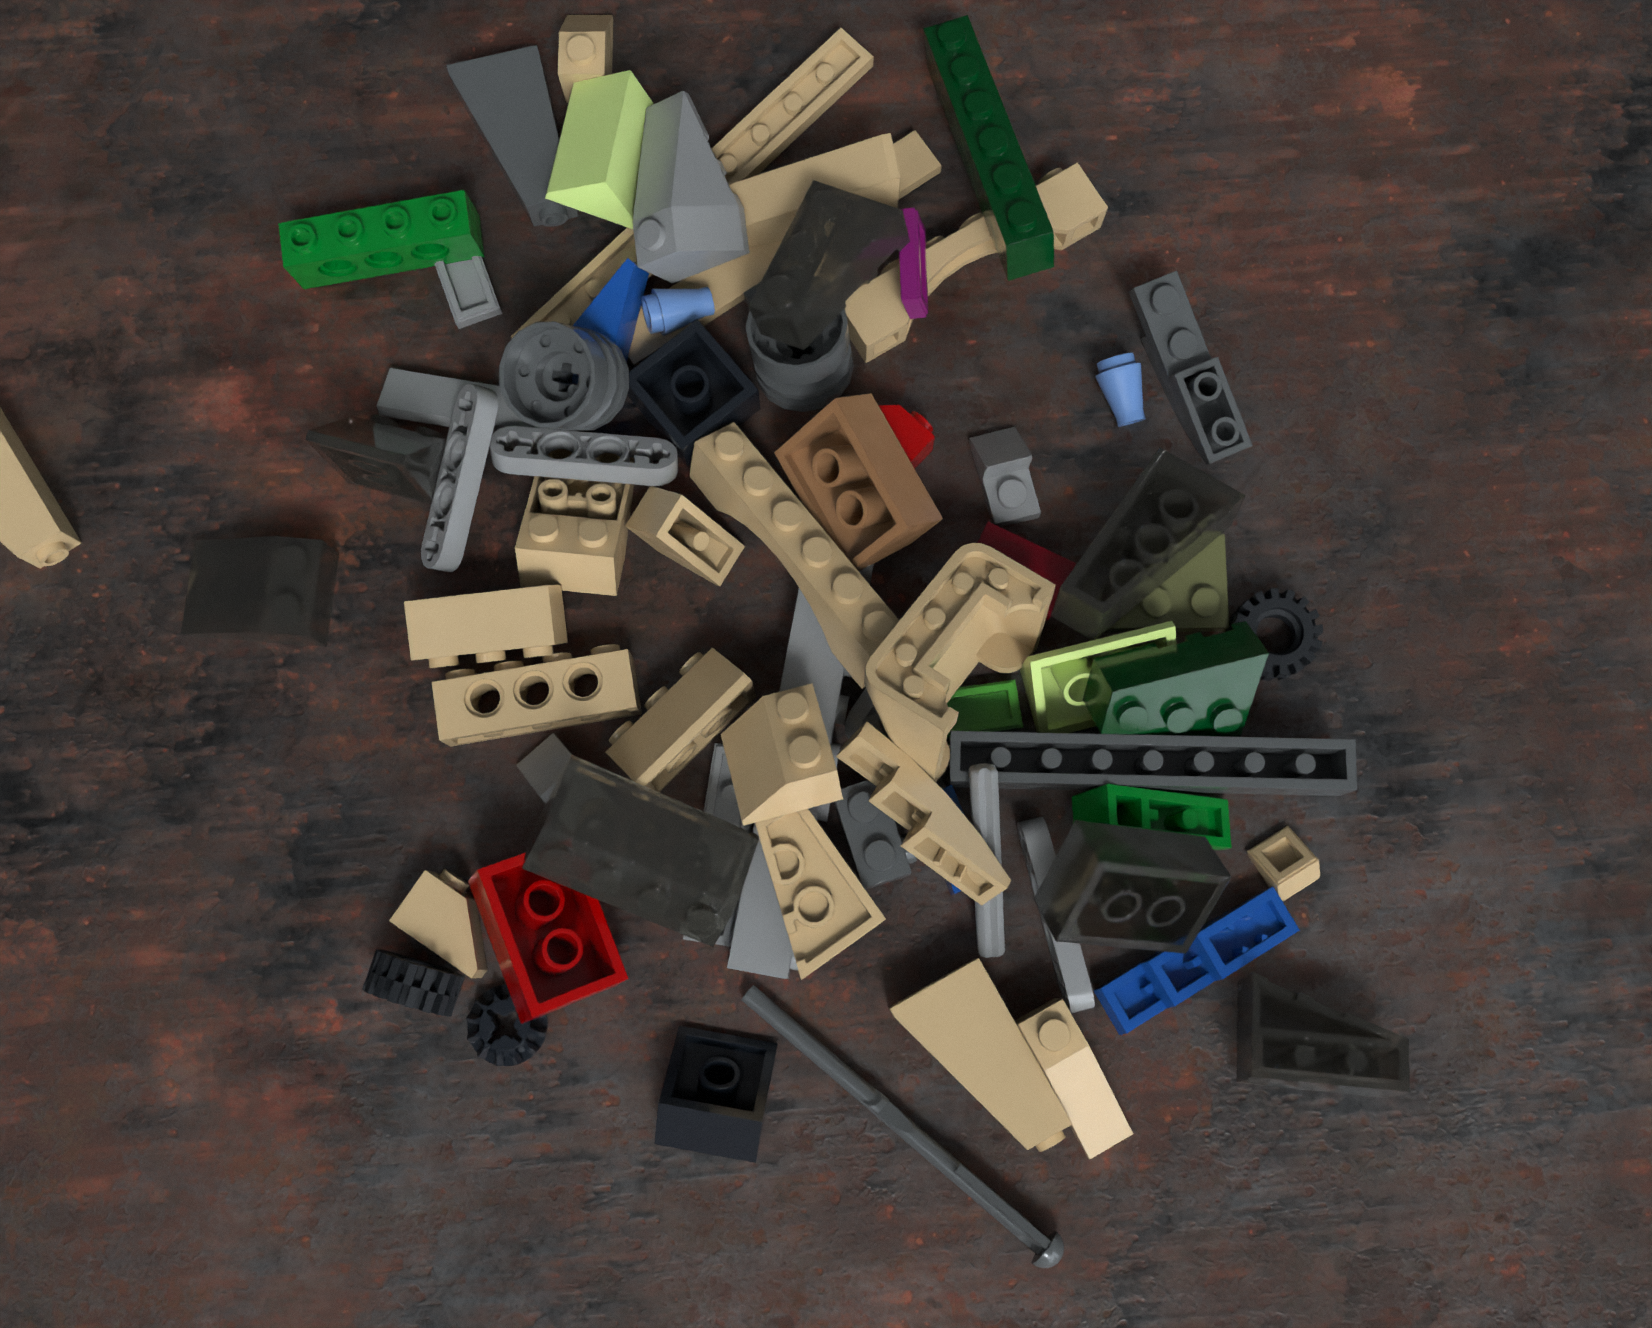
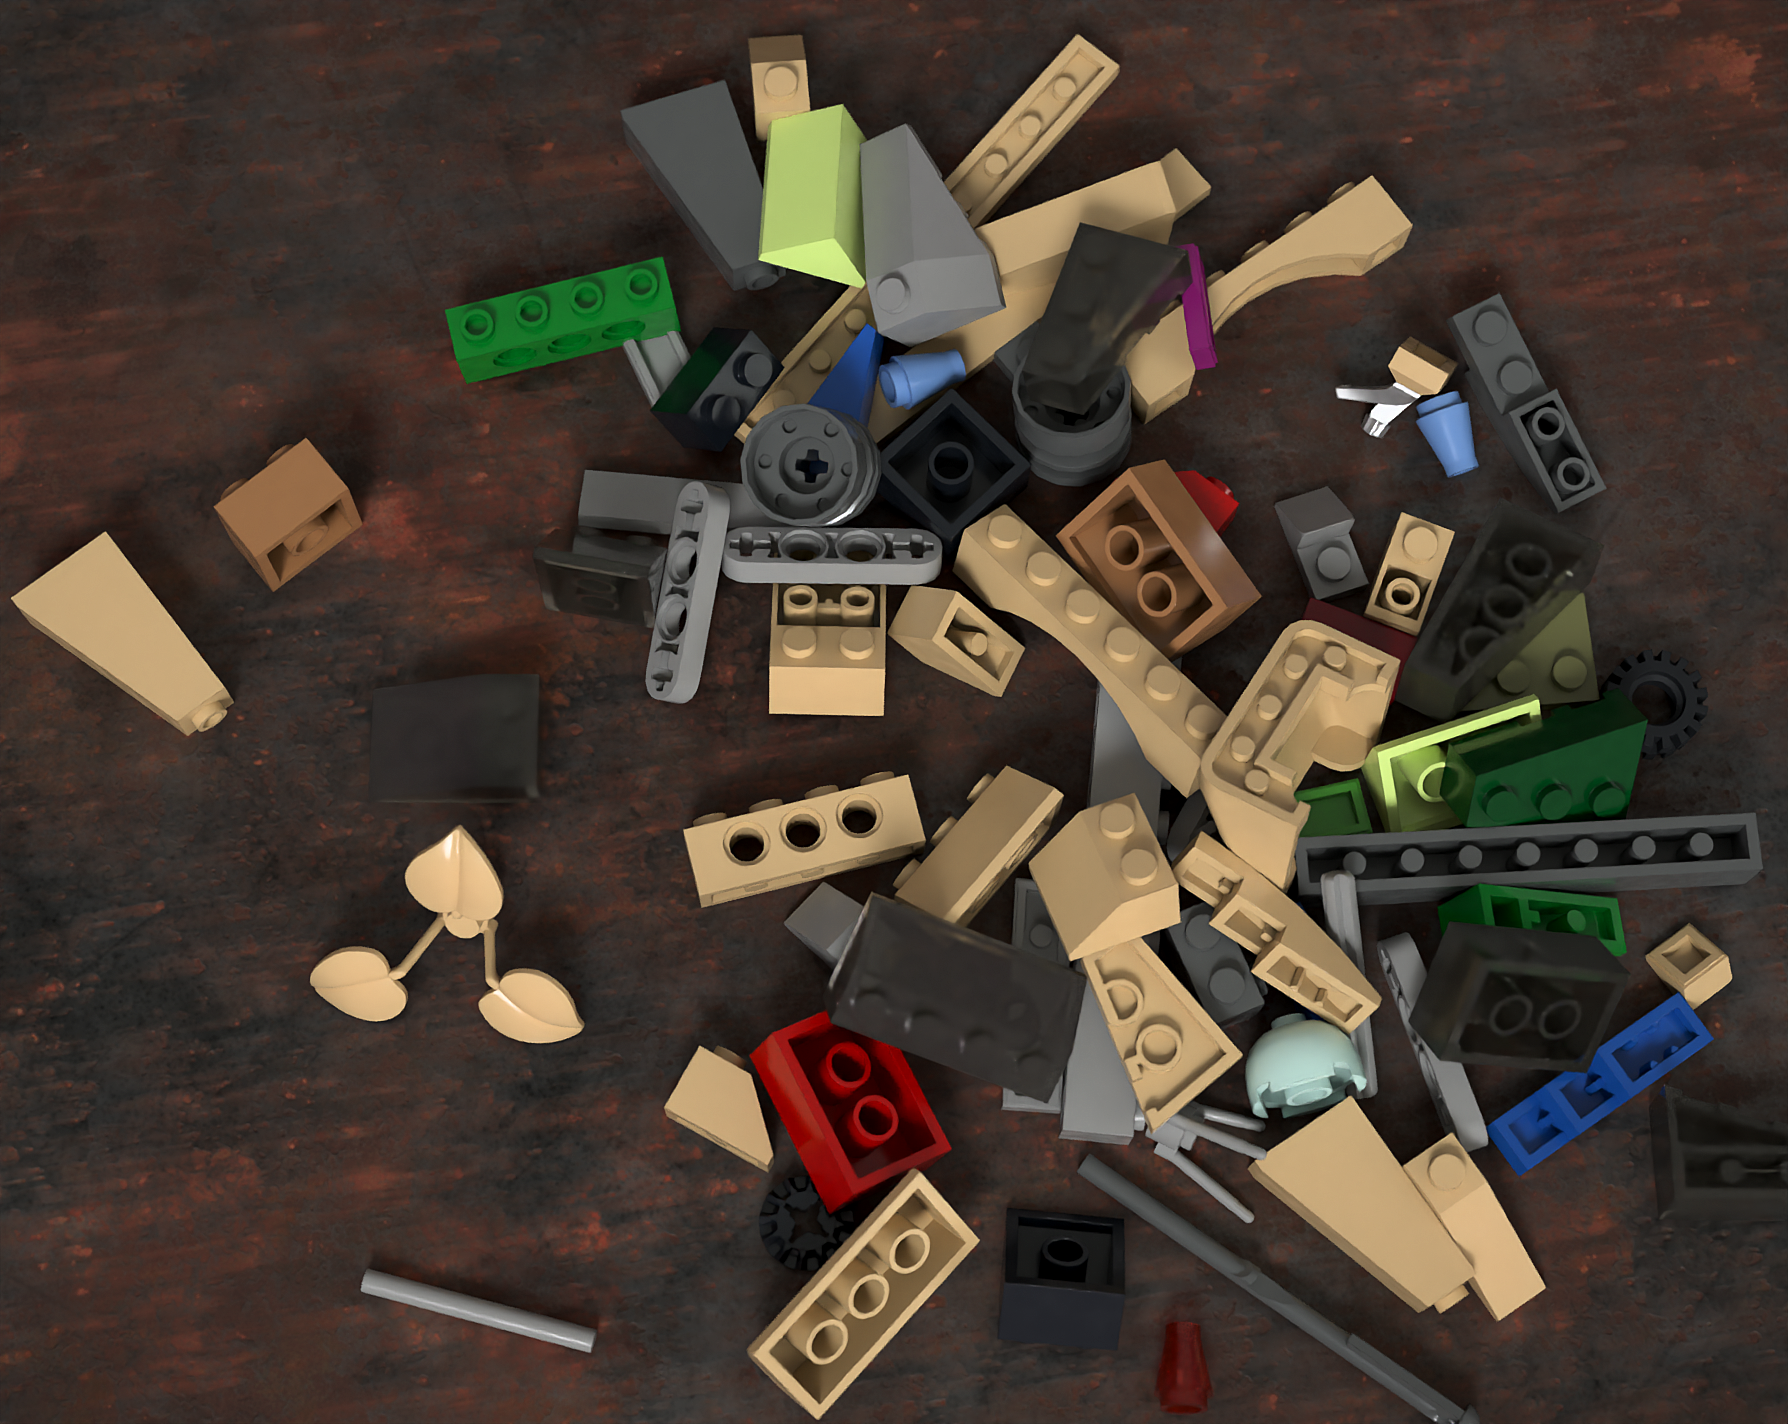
camera: 10 degrees left, 5 degrees down
black tyre [362,949,465,1017] -> none
tan brick [404,585,568,668] -> none
dark green brick [923,15,1054,281] -> none
none -> medium nougat brick [213,438,363,592]
none -> tan plant [310,825,585,1043]
none -> light grey bar [361,1269,597,1353]
none -> black brick [650,327,785,452]
none -> tan slope [747,1167,980,1420]
none -> light grey plant [1145,1100,1267,1223]
none -> clear red cone [1154,1322,1214,1415]
none -> light aqua cylinder [1245,1013,1367,1118]
none -> piece [1335,337,1458,438]
none -> tan slope [1363,512,1455,636]

